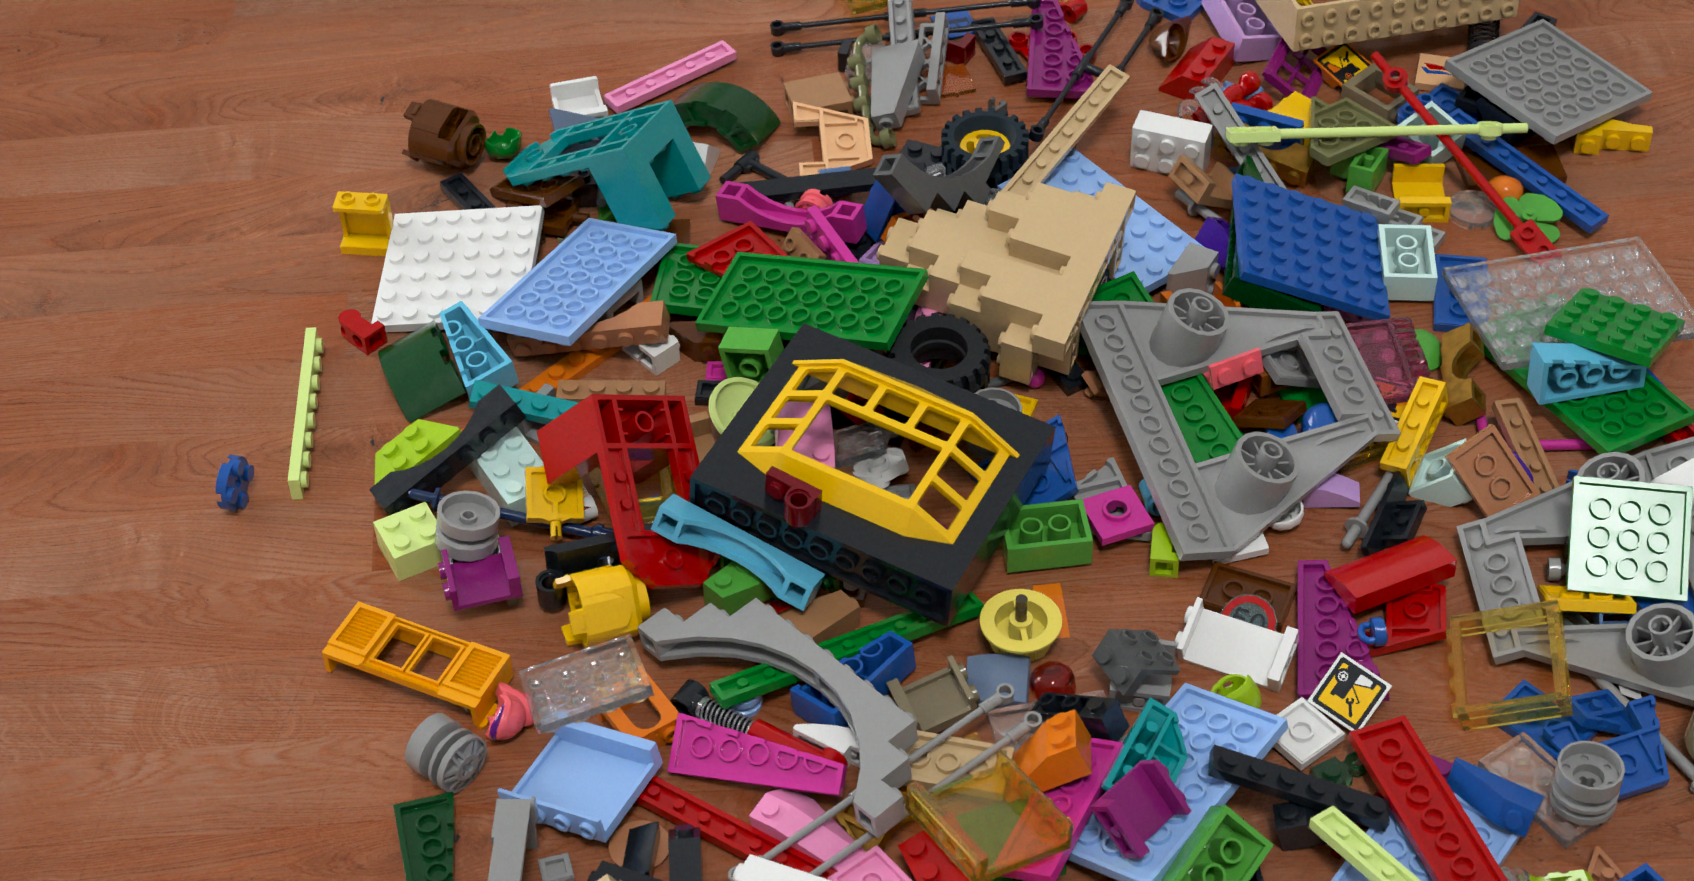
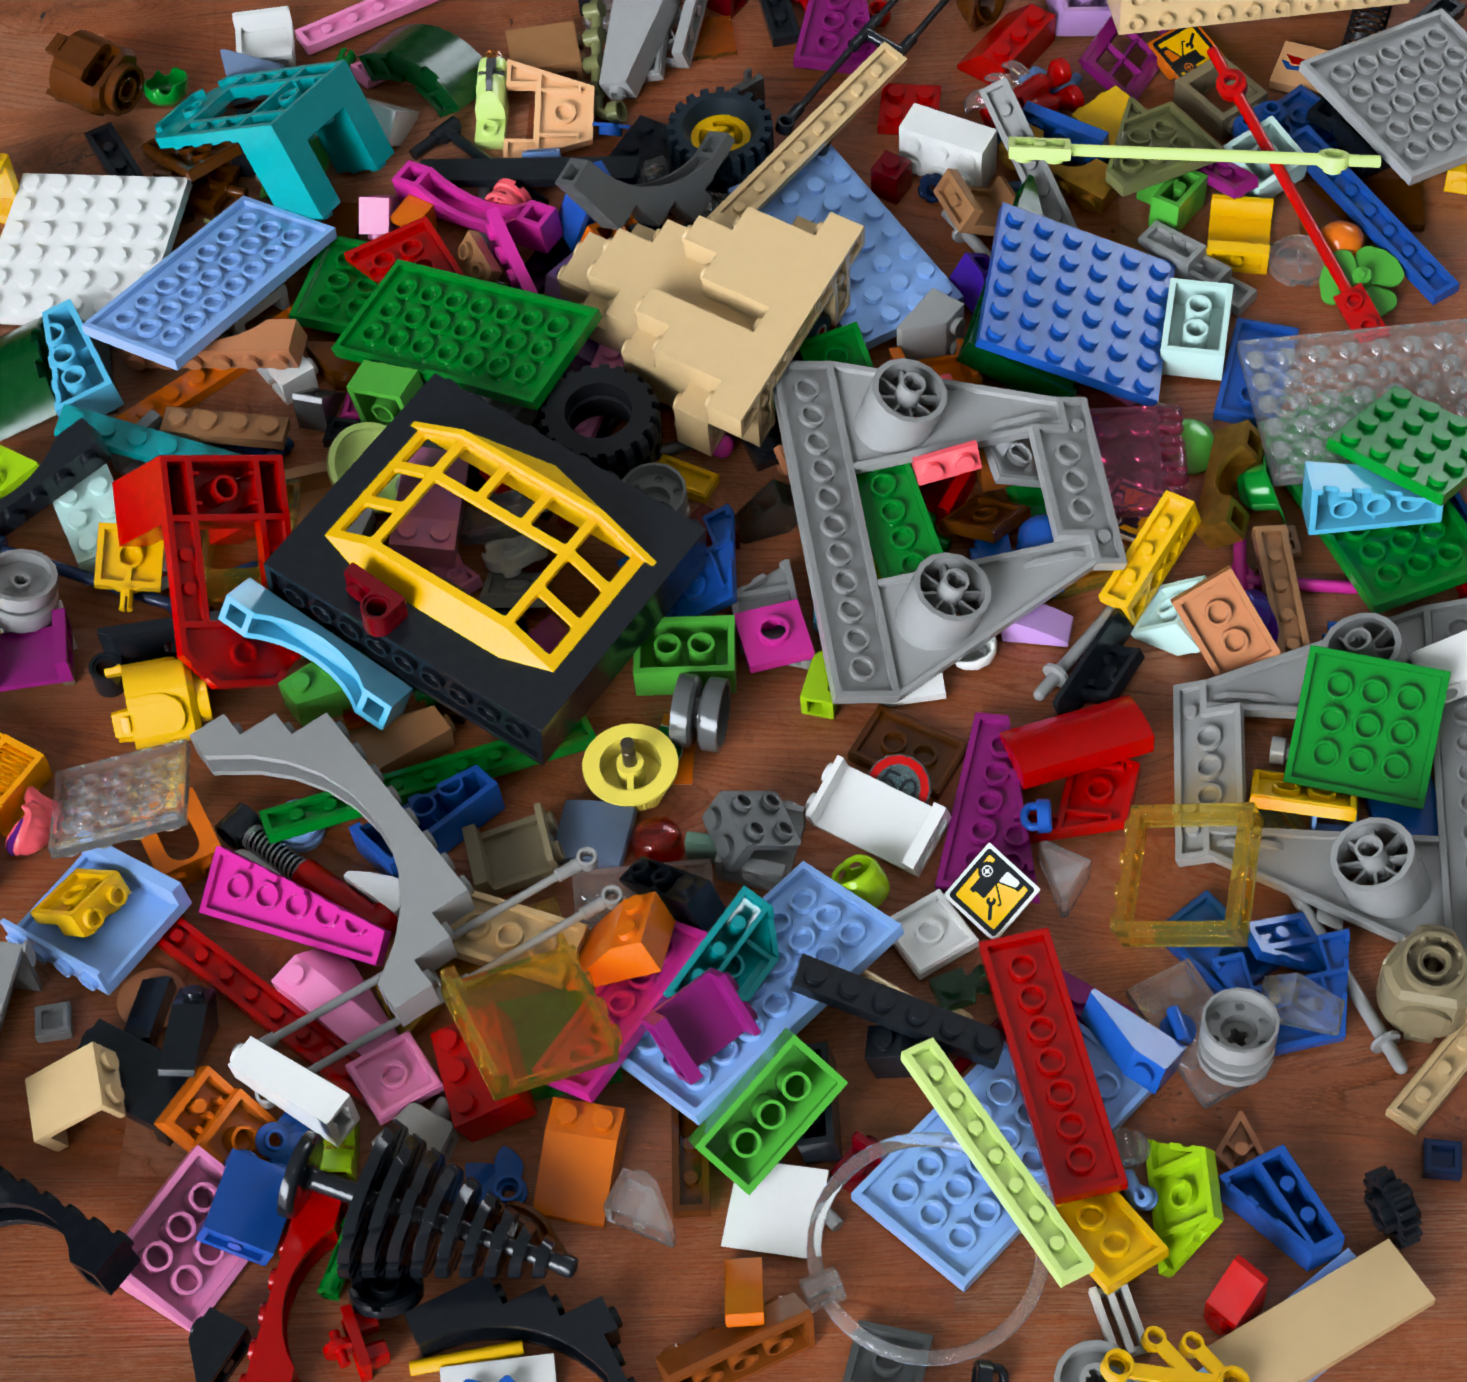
camera: 10 degrees right, 10 degrees up
none -> yellow plate [30,868,132,938]
none -> dark grey slope [292,388,344,432]
none -> bright pink slope [359,195,400,240]
none -> orange panel [390,194,438,228]
none -> yellowish green plate [474,50,509,150]
none -> blue plate [592,122,630,137]
none -> dark grey wheel [669,673,731,753]
none -> sand green tile [685,831,717,863]
none -> clear smoke slope [734,479,798,544]
none -> dark red brick [870,150,912,205]
none -> red plate [877,83,941,135]
none -> dark blue plate [918,173,942,203]
none -> clear slope [1039,840,1091,918]
none -> blue plate [1159,1005,1197,1046]
none -> green piece [1237,455,1287,525]
none -> clear slope [1261,973,1345,1036]

